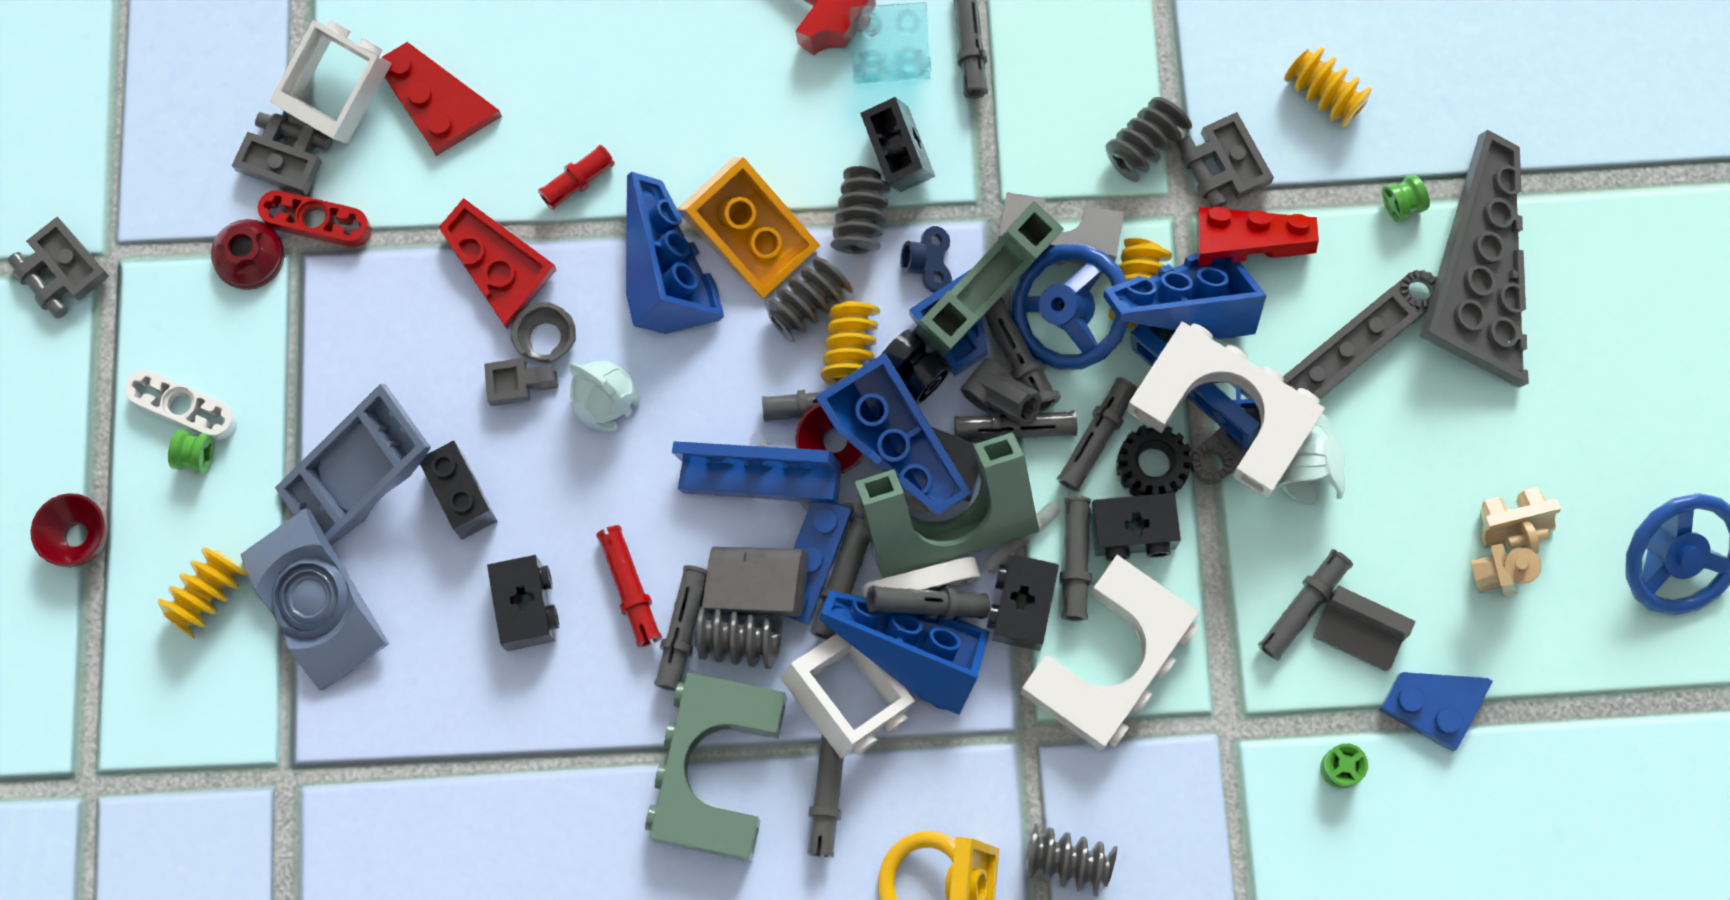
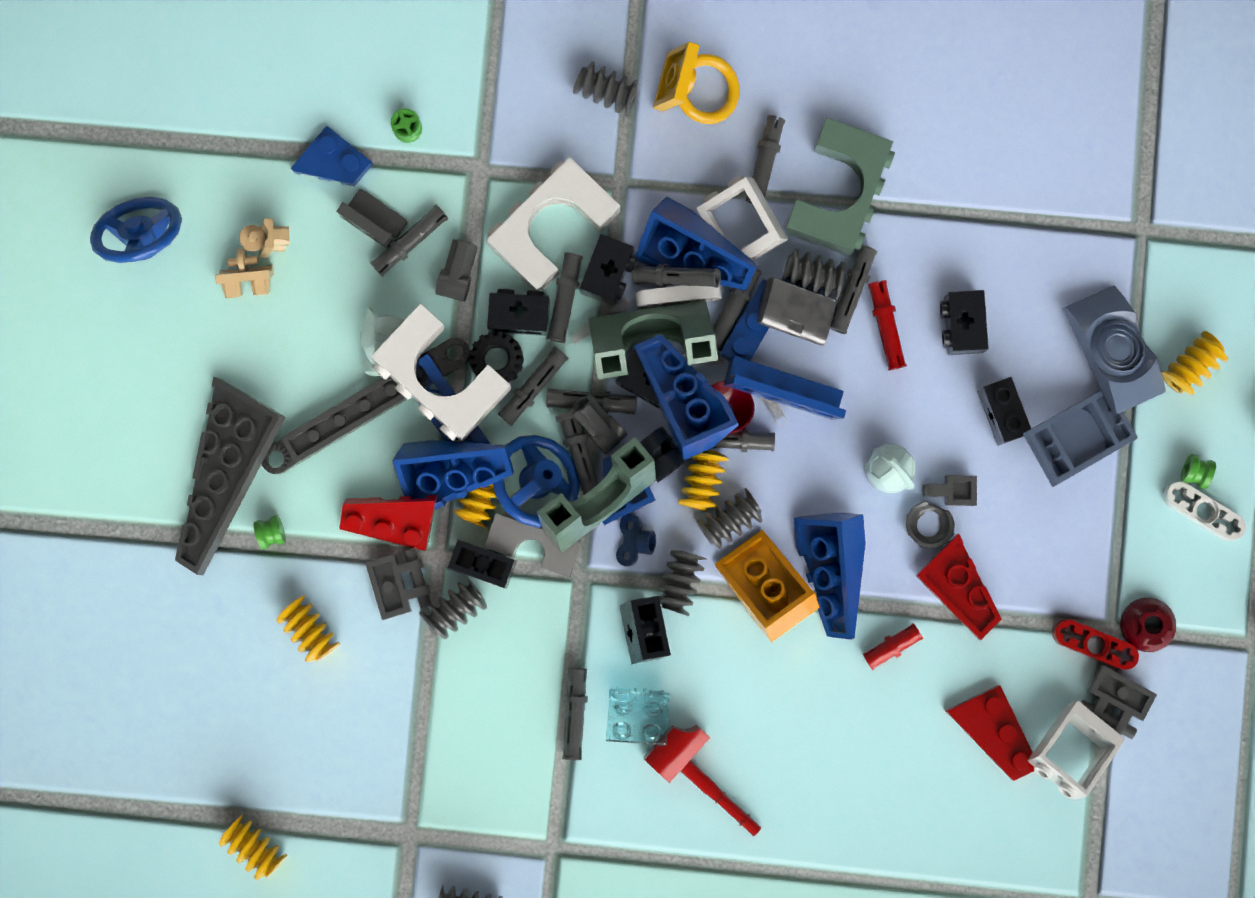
camera: 170 degrees left, 10 degrees up
none -> dark grey piece [435,239,478,302]
none -> black brick [447,539,517,589]

